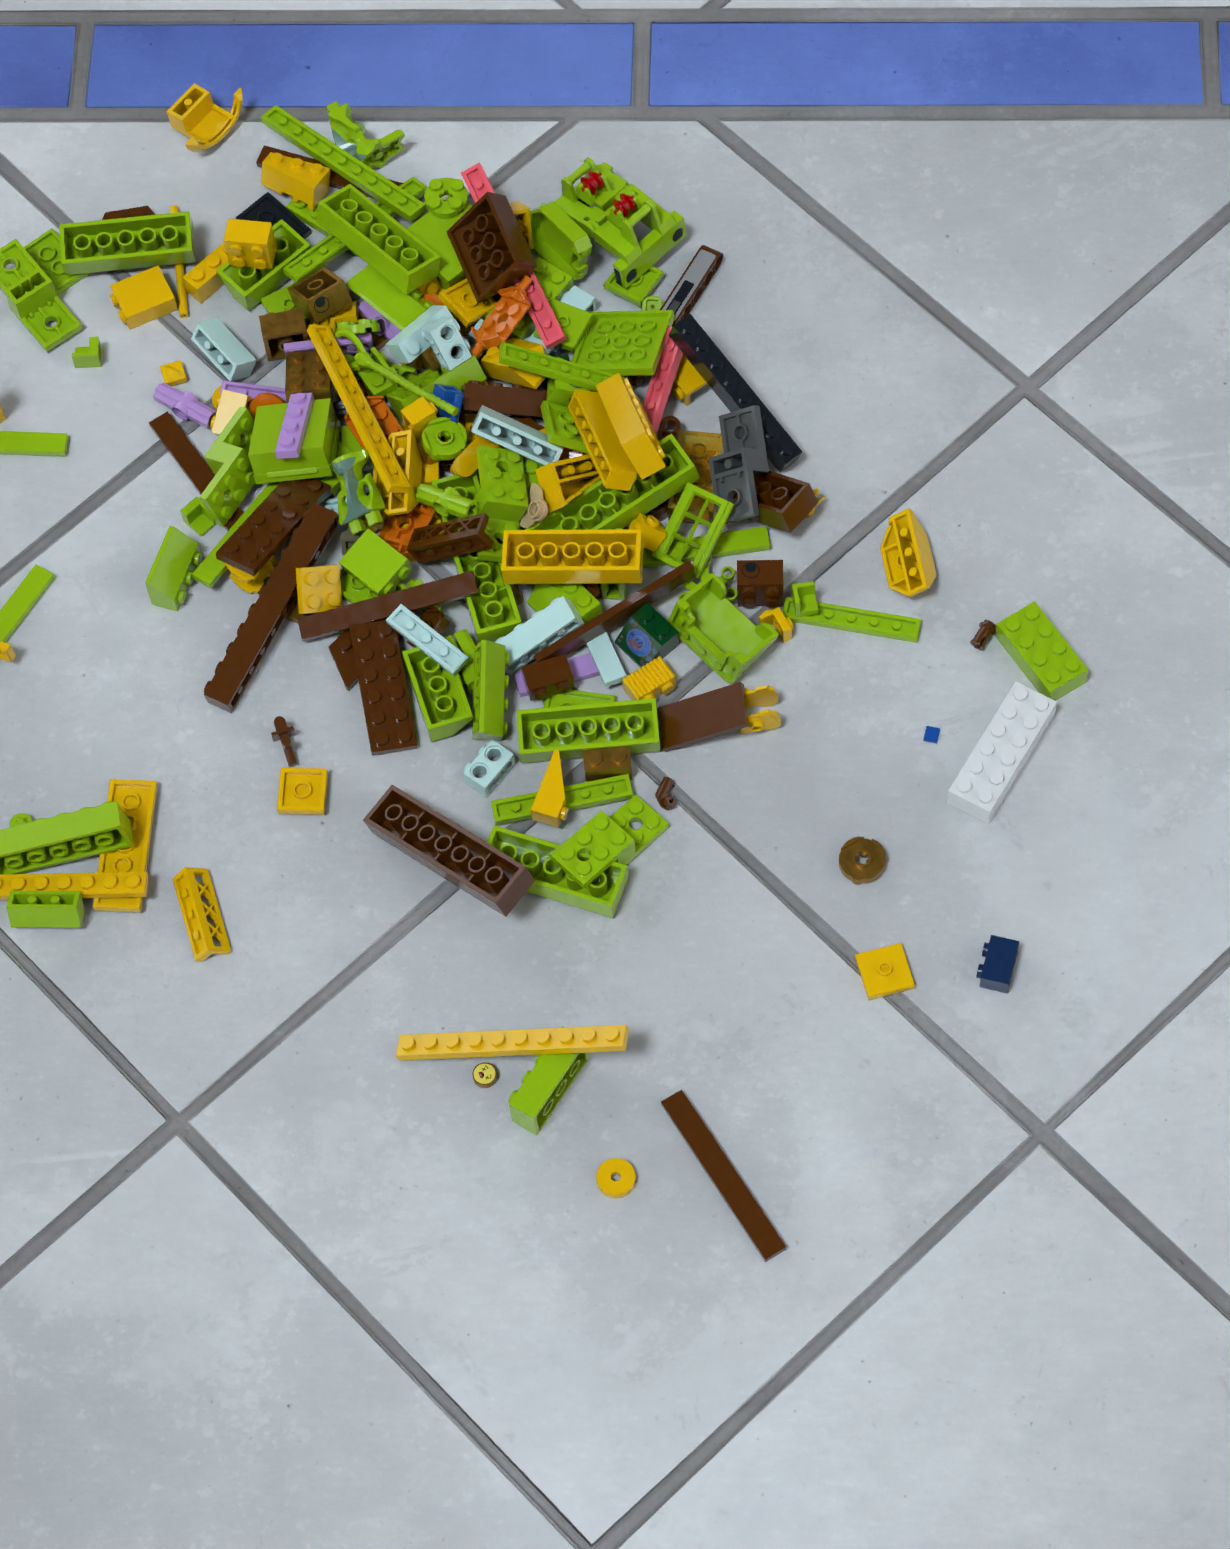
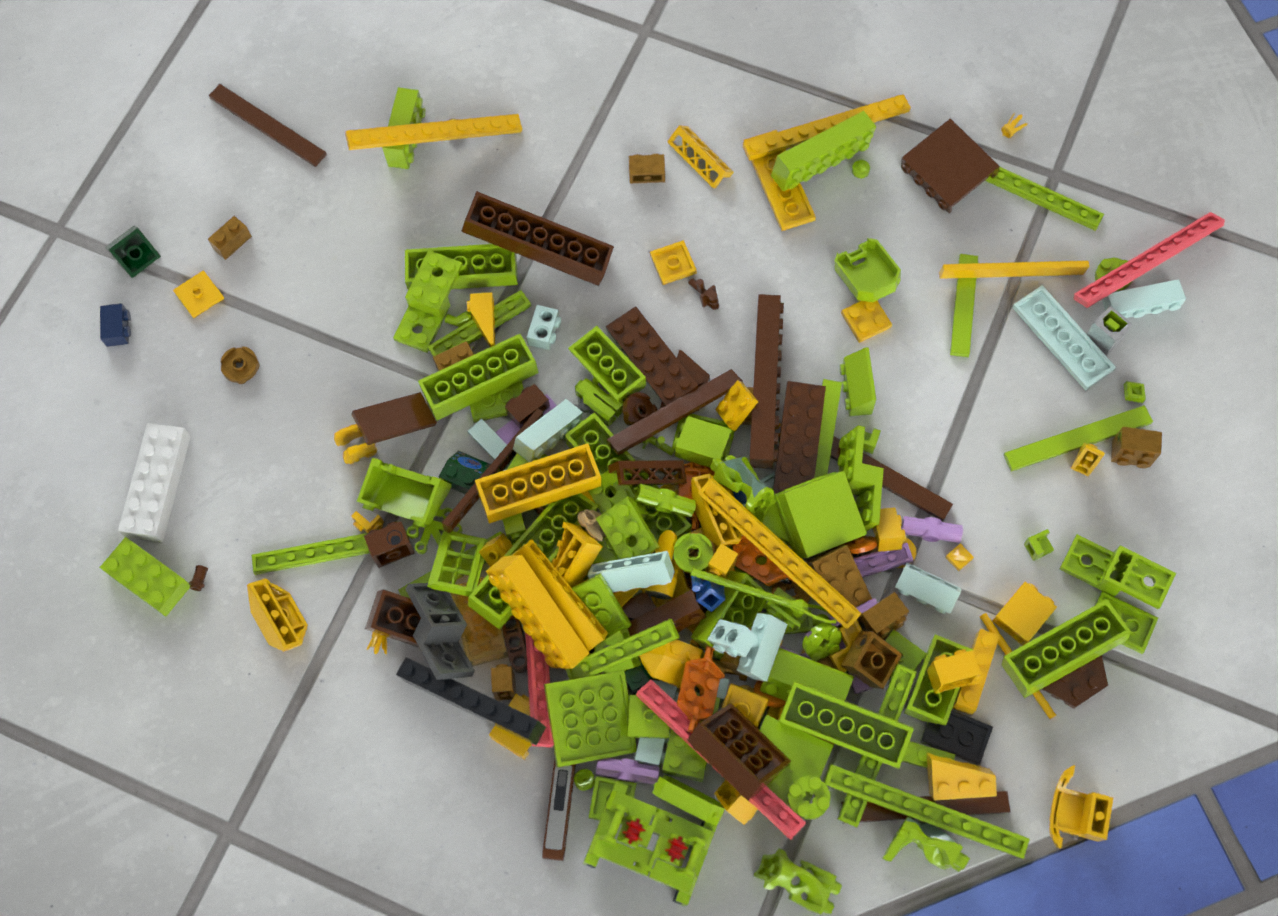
camera: 155 degrees right, 5 degrees up
lime brick [6,891,85,928] -> none
lavender plate [275,392,314,459] -> none
light aqua tile [386,604,469,676] -> none
lime slope [472,640,509,741] -> none
yellow piece [596,1158,636,1199] -> none
yellow brick [622,656,677,700] -> none
reddish brown arm [655,777,676,810] -> none
lime panel [792,581,818,617] -> none
blue window [923,726,940,744] -> none
none -> dark green slope [105,226,161,278]
none -> pearl gold brick [208,215,252,260]
none -> lime arm [445,311,472,327]
none -> pearl gold brick [491,664,516,701]
none -> lavender piece [596,758,660,785]
none -> pearl gold brick [629,154,665,184]
none -> lime hips [753,848,842,915]
none -> lime piece [835,238,901,302]
none -> yellow plate [841,301,892,343]

